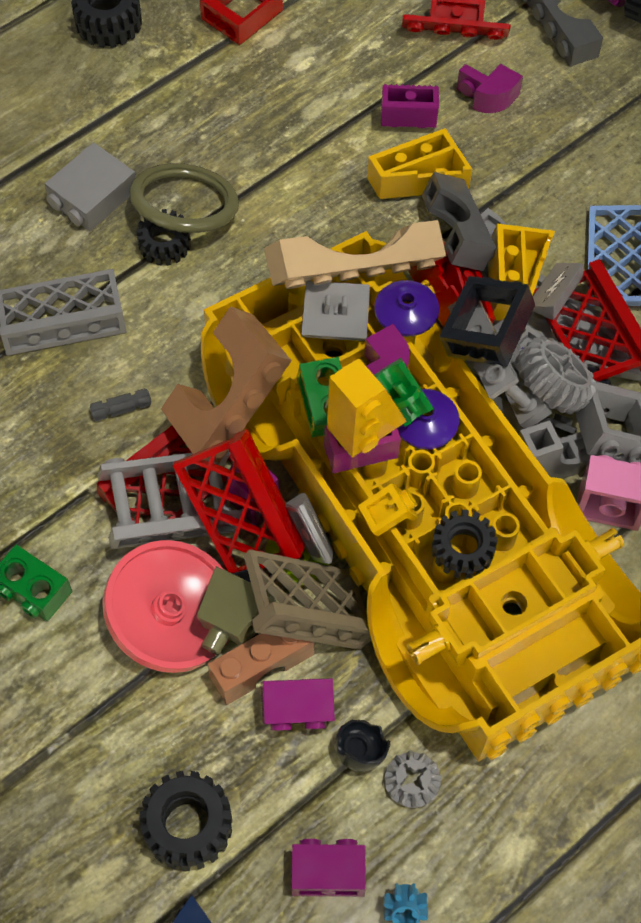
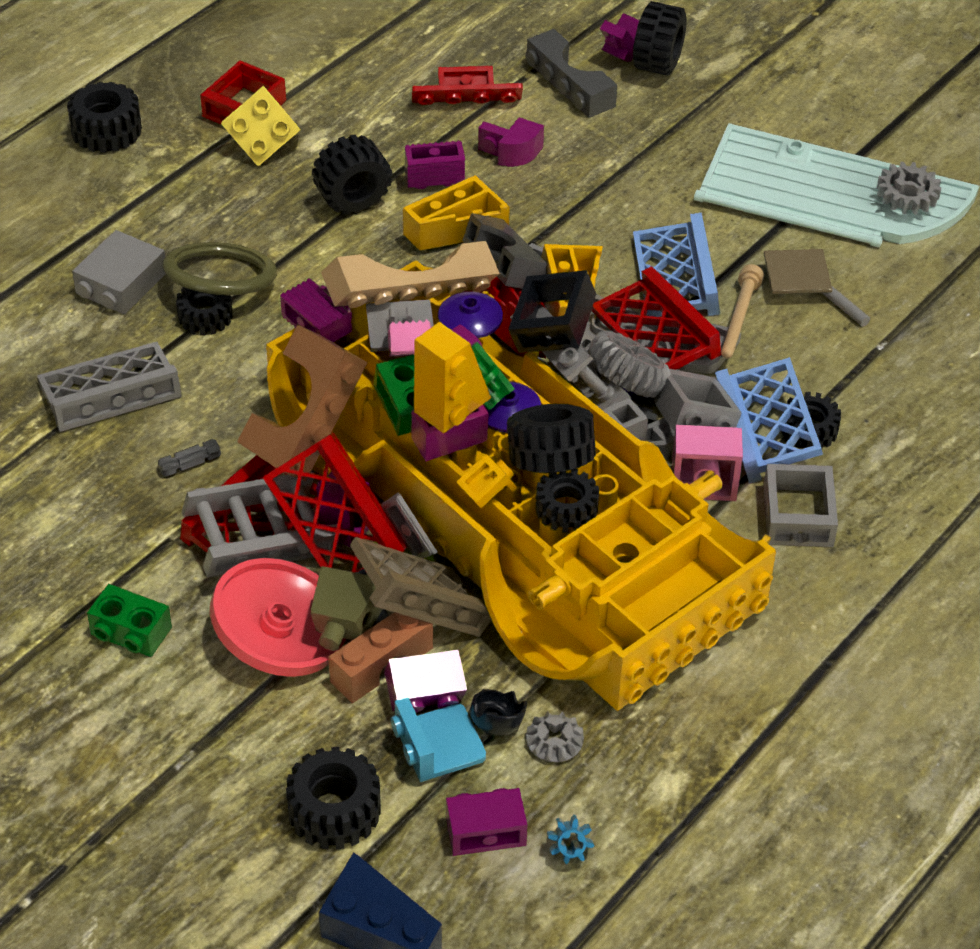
camera: 10 degrees left, 15 degrees down
light grey slope [533,263,583,320] -> none
none -> light yellow bracket [221,86,301,166]
none -> magenta brick [280,278,353,342]
none -> black tyre [312,135,392,215]
none -> bright pink brick [387,319,433,357]
none -> medium azure bracket [390,697,486,782]
none -> black tyre [507,404,596,473]

